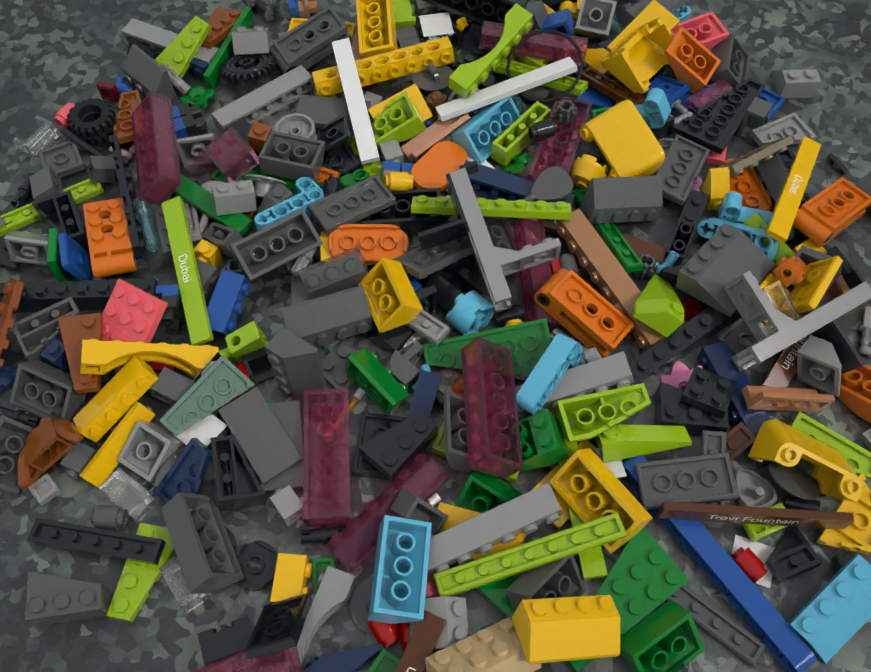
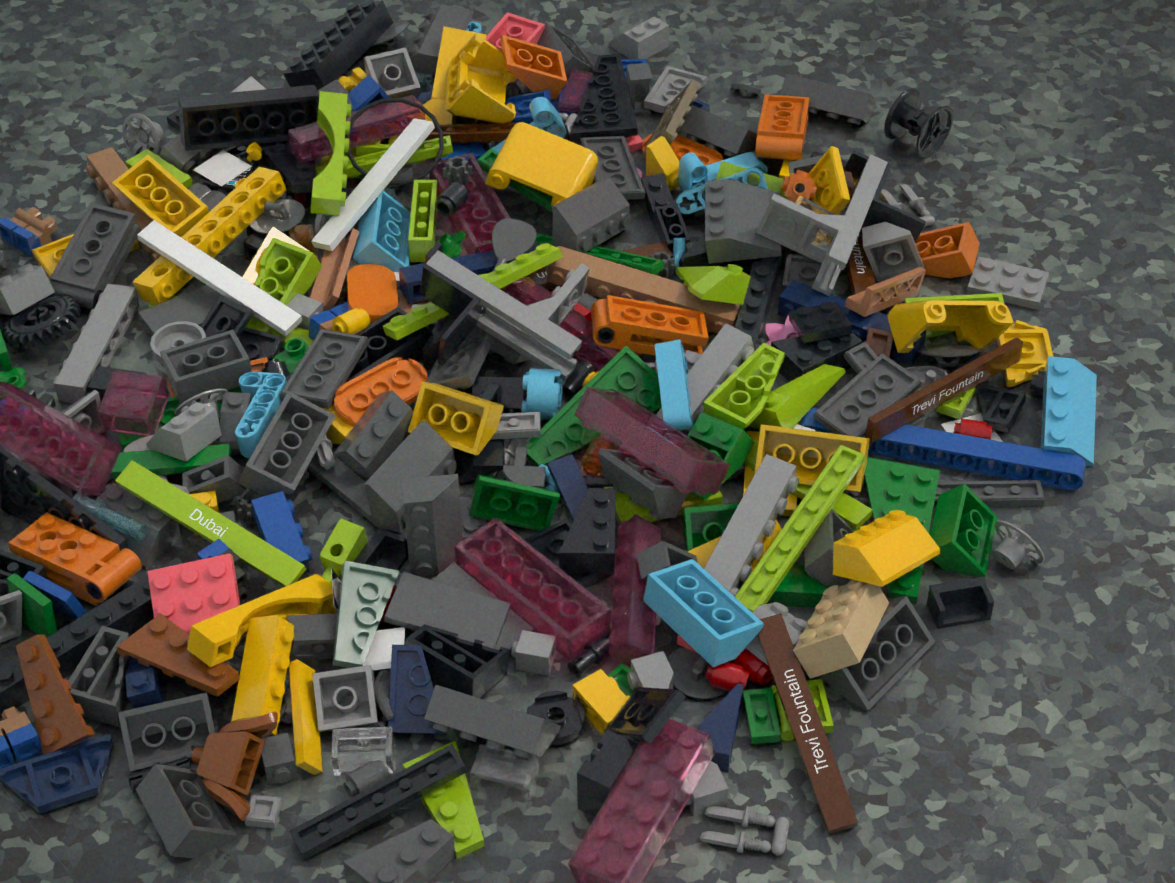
camera: 40 degrees left, 15 degrees down
dark orange brick [248,121,273,152] -> none
yellow cone [571,154,608,189] -> none
yellow tile [765,136,821,244] -> none

